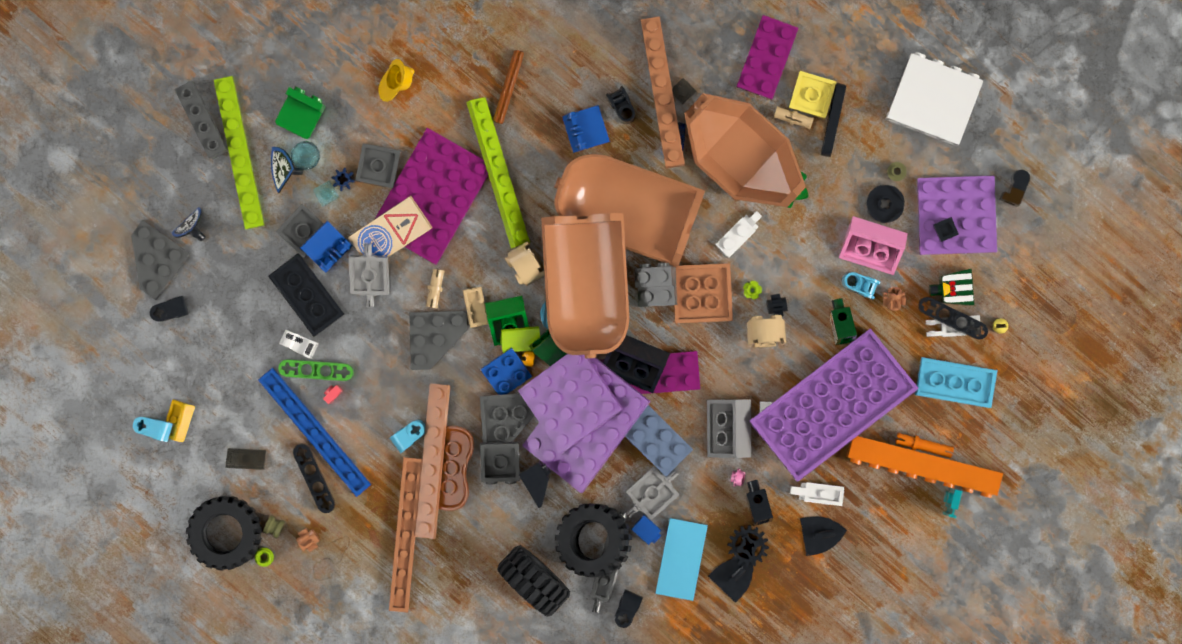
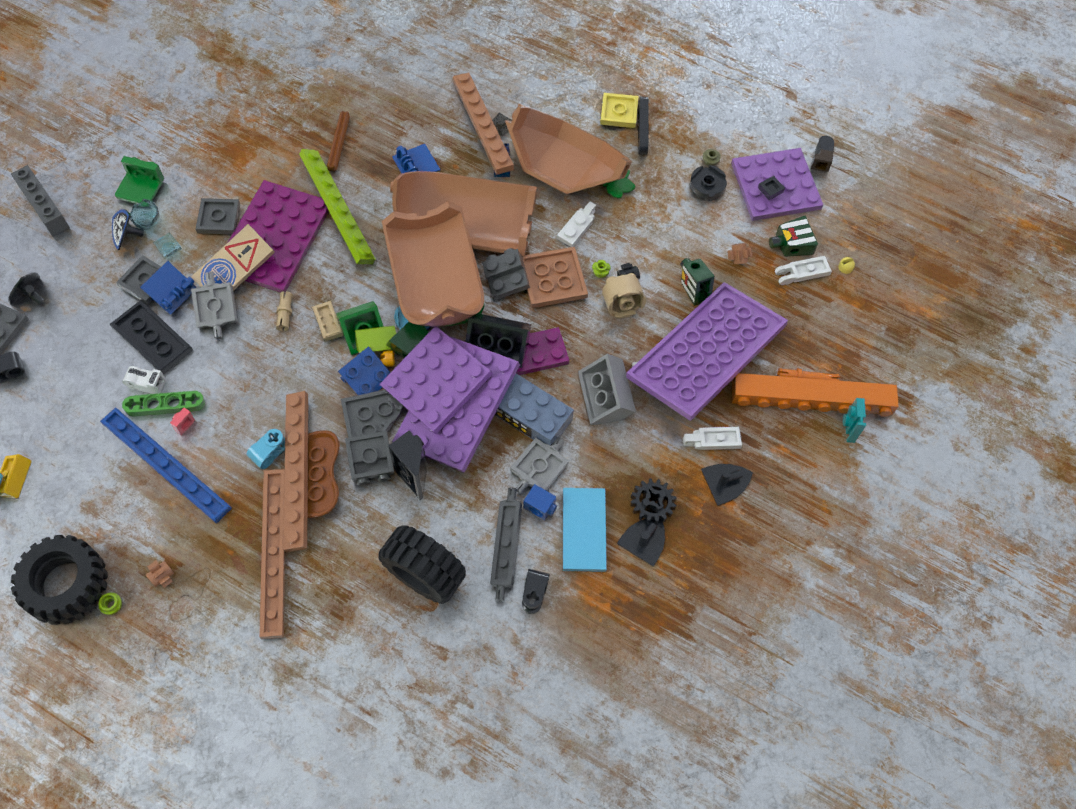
camera: 10 degrees left, 25 degrees down
lime plate [214,76,265,230] -> none
clear smoke slope [225,448,266,470] -> none
olive wheel [263,515,285,539] -> none
black beam [293,444,336,513] -> none
dark blue gear [331,168,356,192] -> none
yellow piece [379,59,414,102] -> none
dark grey plate [409,311,468,370] -> none
tan brick [505,241,545,286] -> none
black tyre [555,503,632,577] -> none
black piece [605,86,635,124] -> none
bright pink plate [731,468,746,487] -> none
magenta plate [736,15,799,100] -> none
black torso [746,480,773,526] -> none
tan pin [774,106,814,129] -> none
bright pink slope [839,216,908,275] -> none
medium azure piece [841,272,880,300] -> none
white panel [885,52,983,147] -> none
medium azure tile [915,357,998,408] -> none
black beam [918,297,988,340] -> none

